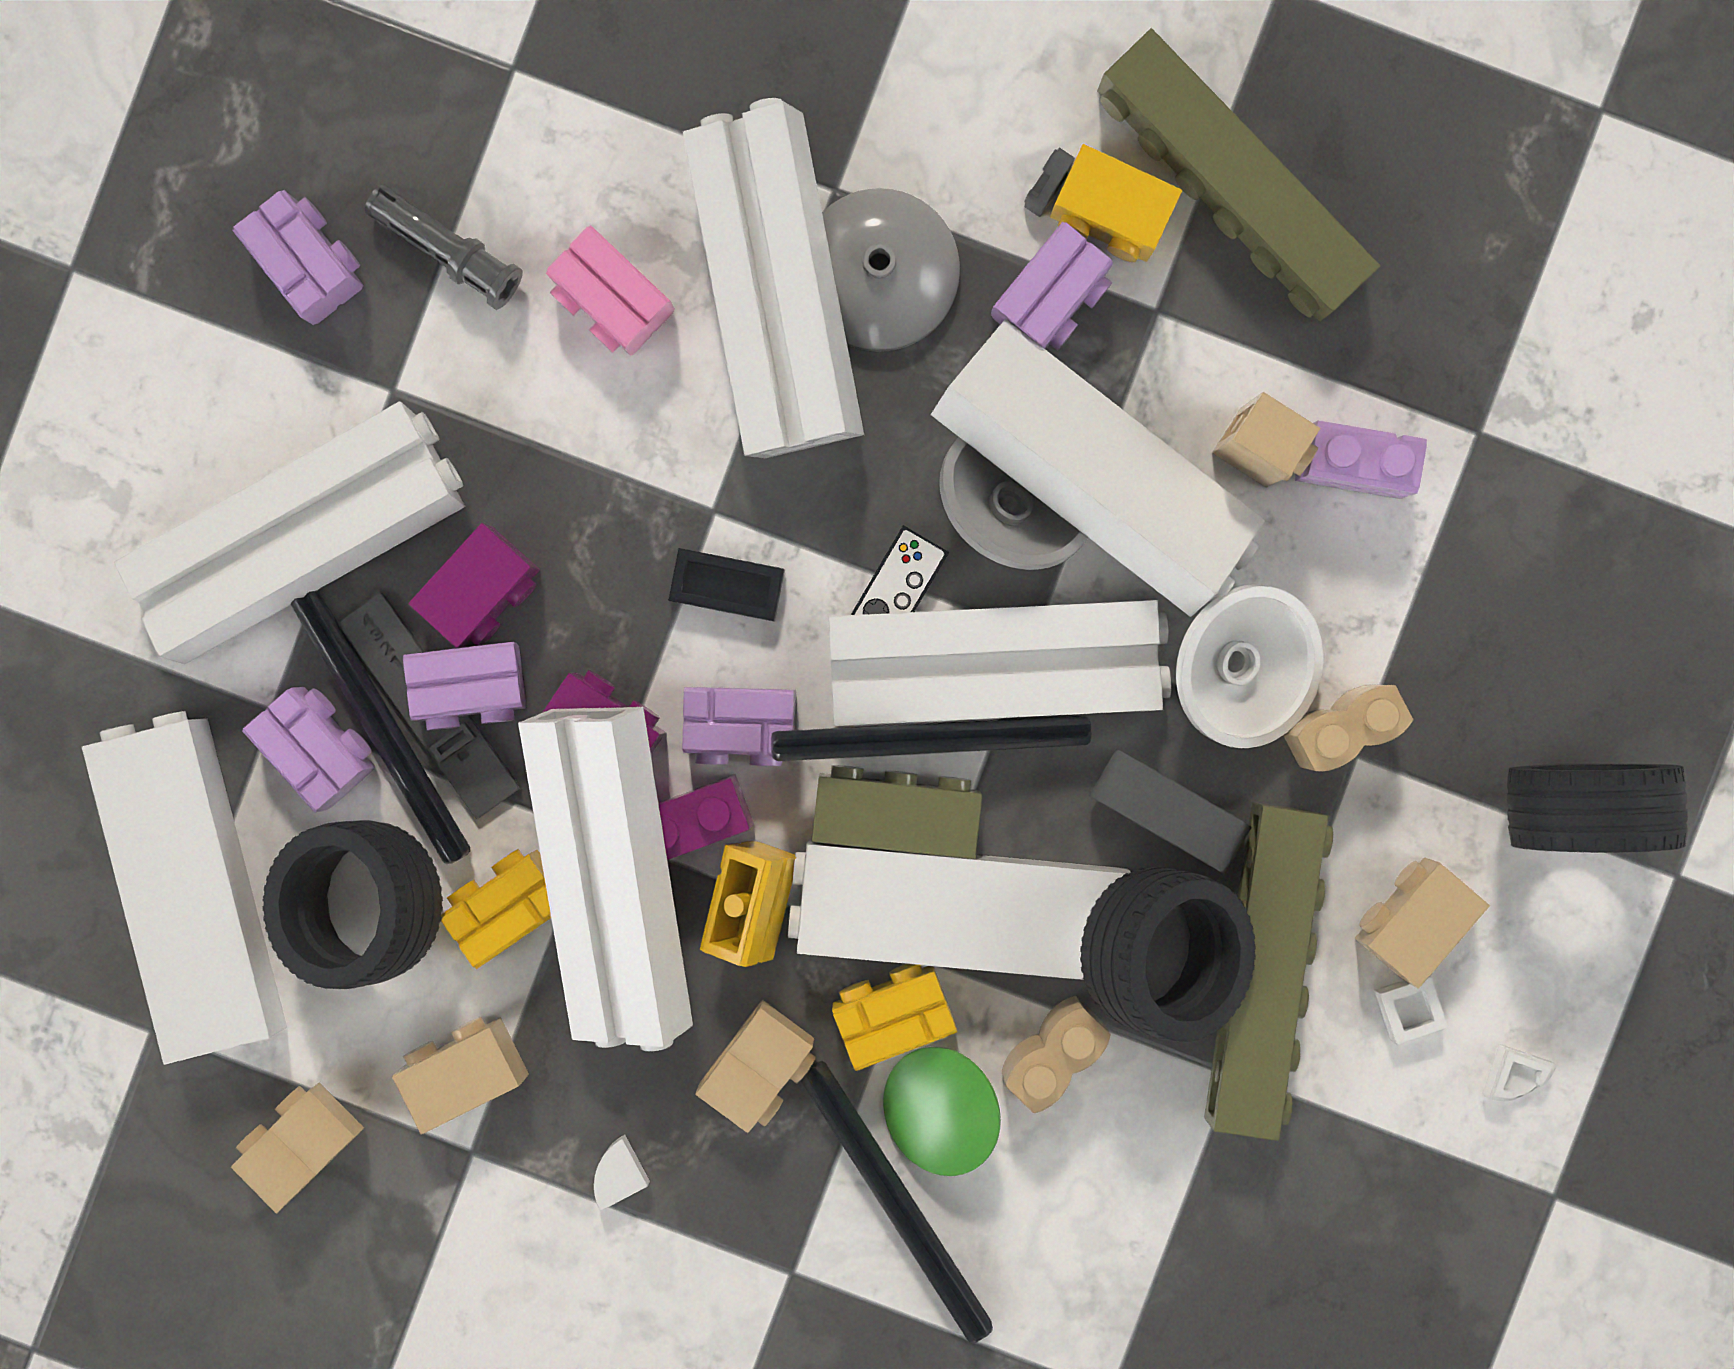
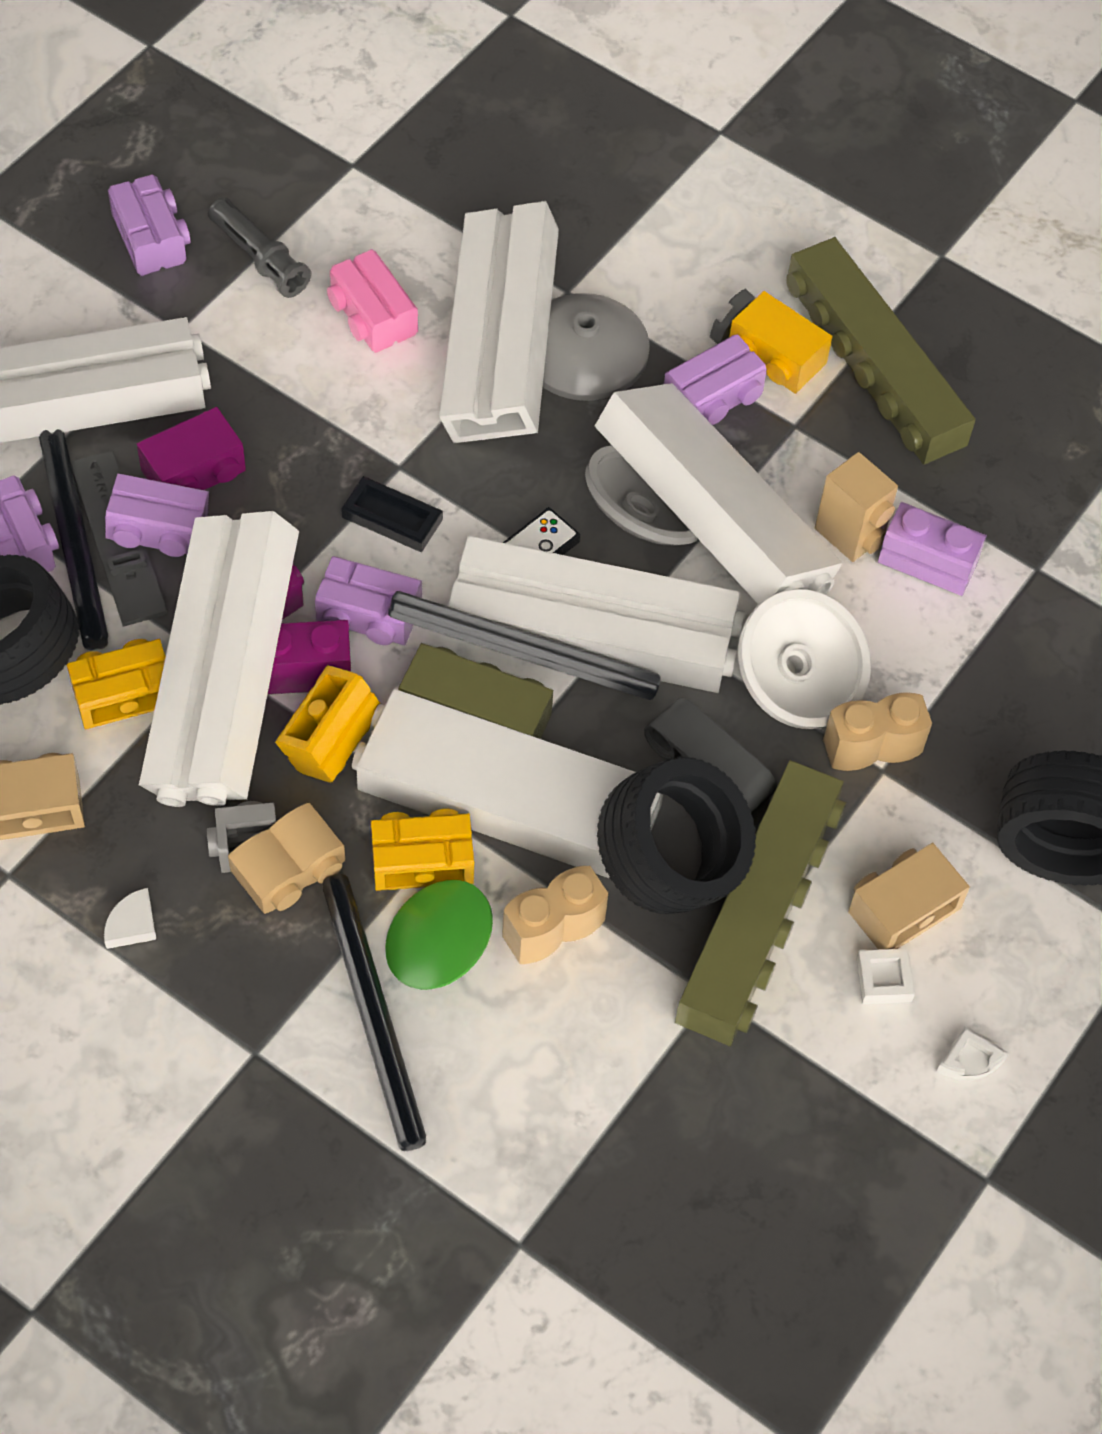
camera: 10 degrees right, 30 degrees down
none -> light grey bracket [207,801,276,873]

